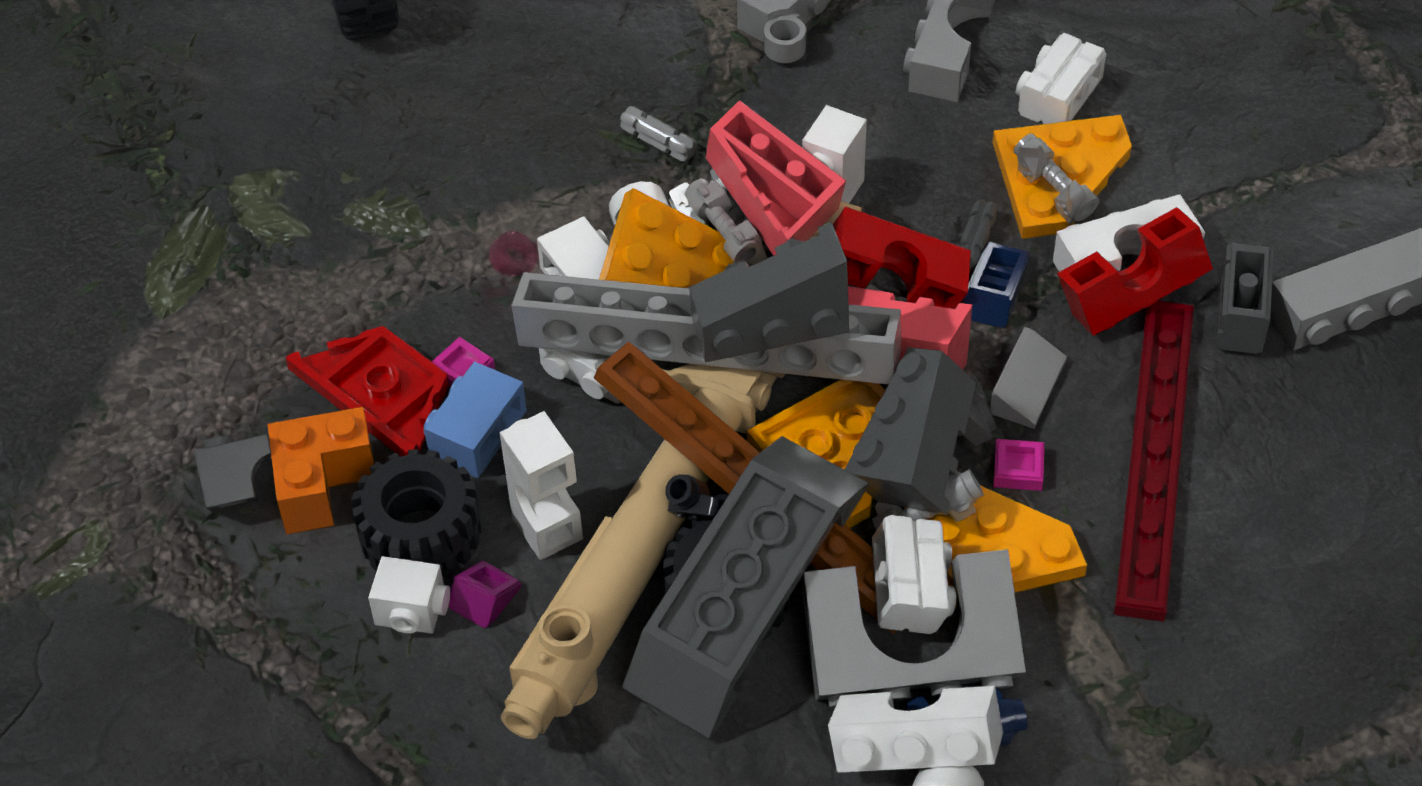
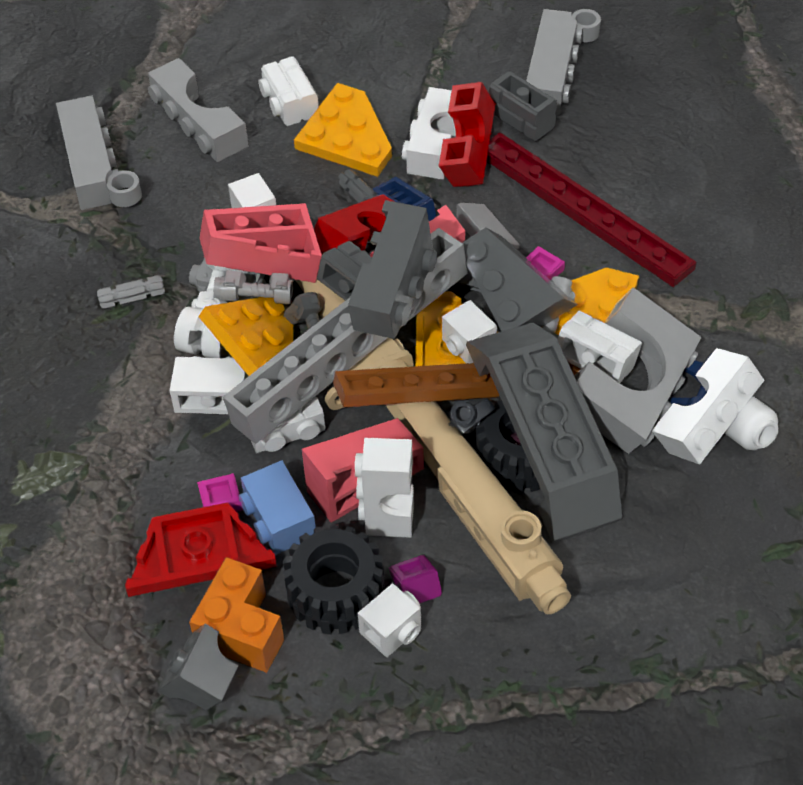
camera: 55 degrees left, 0 degrees up
clear pink piece [489,231,536,276] -> none
light grey piece [1013,134,1100,224] -> none
none -> coral wedge [302,418,424,523]
none -> white brick [442,300,497,363]

